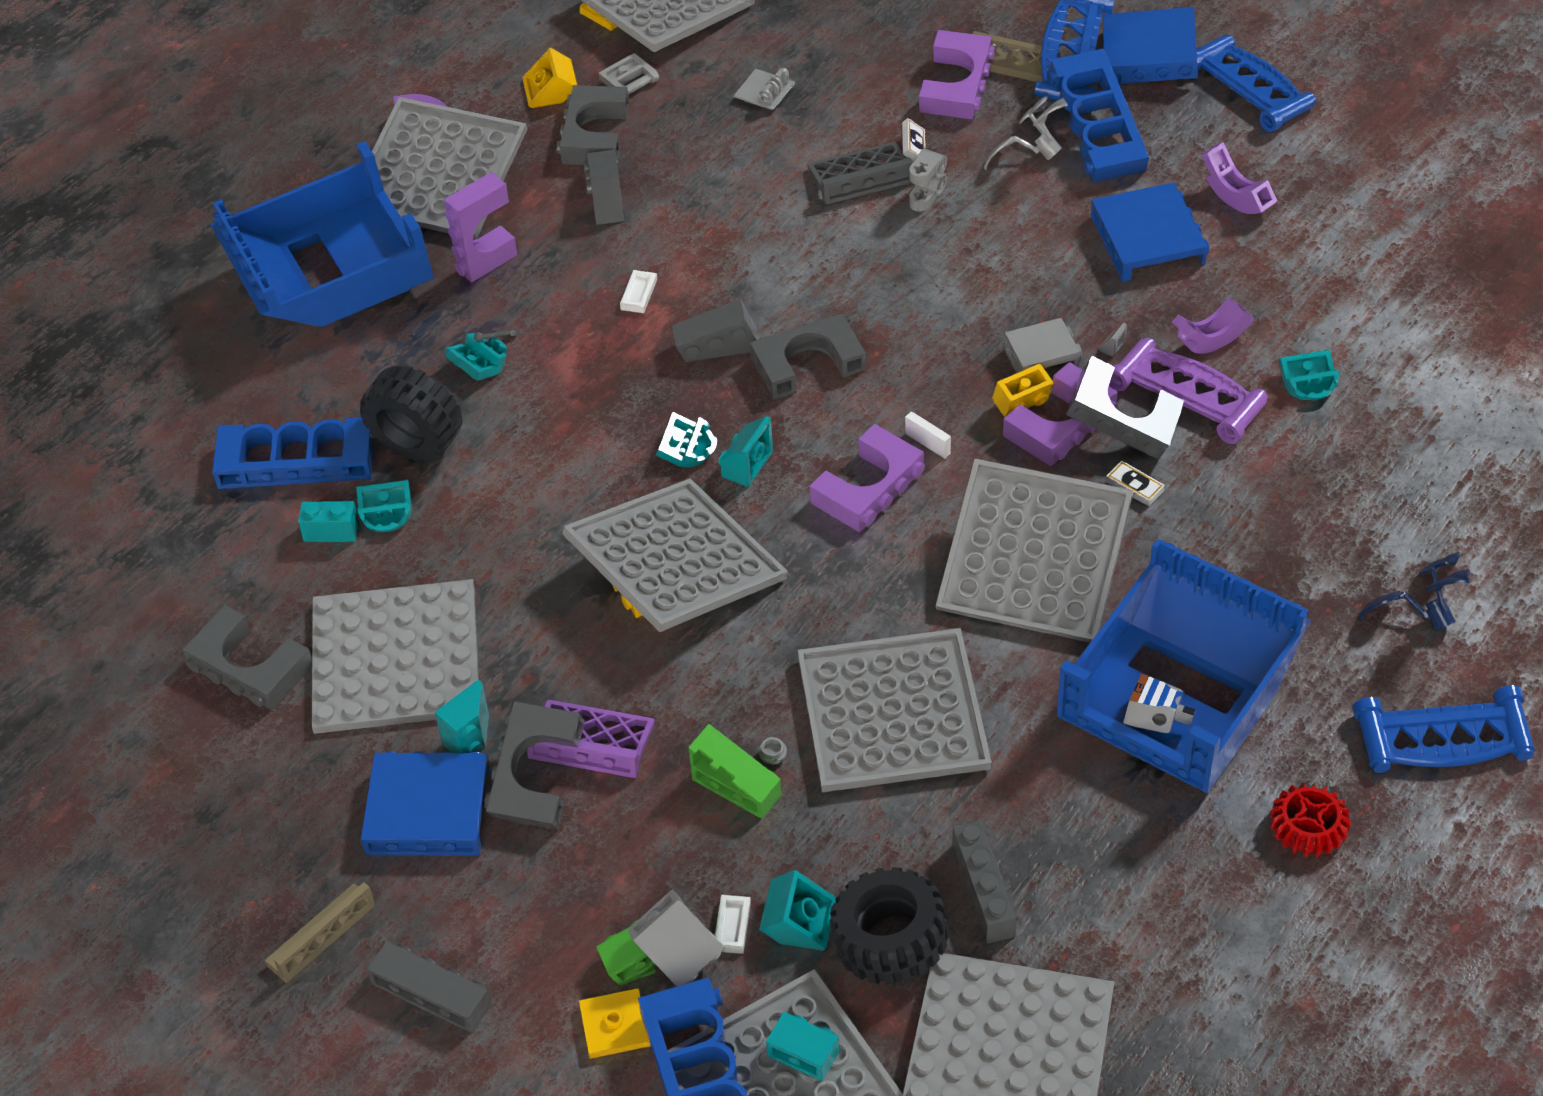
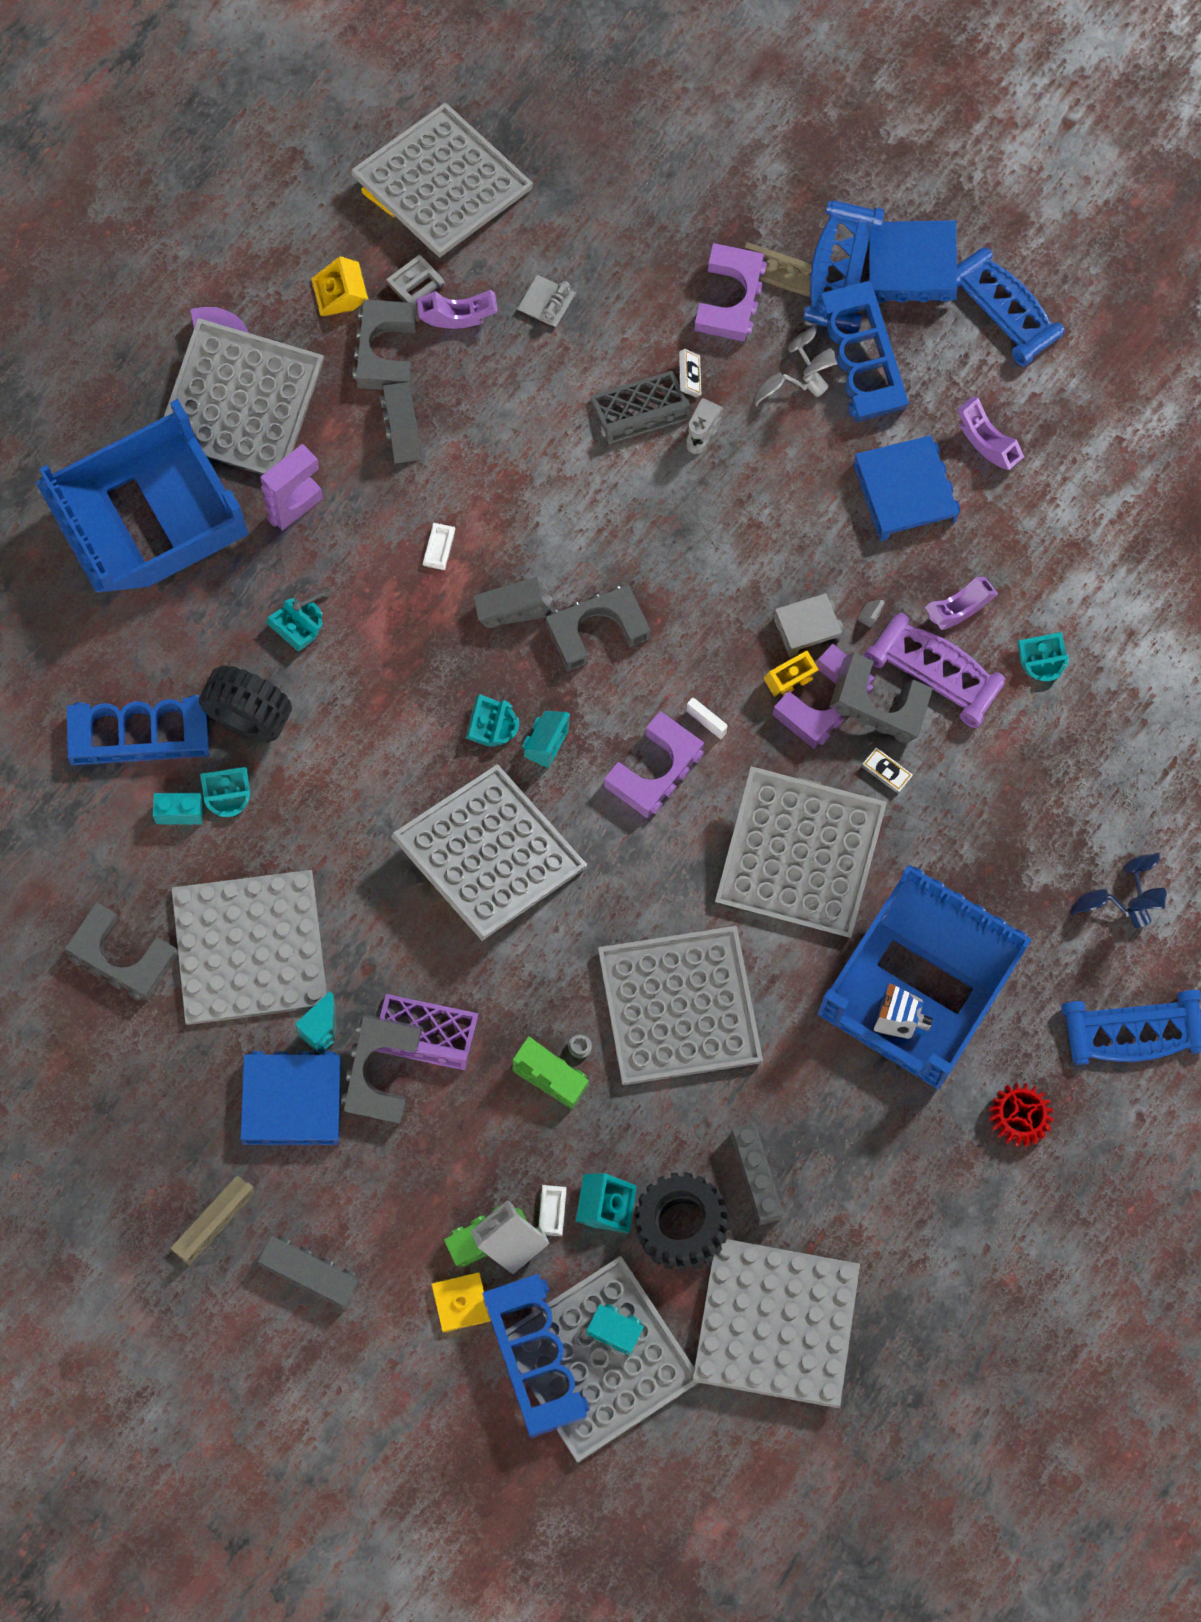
camera: 10 degrees left, 20 degrees up
none -> medium lavender arch [417,290,498,328]

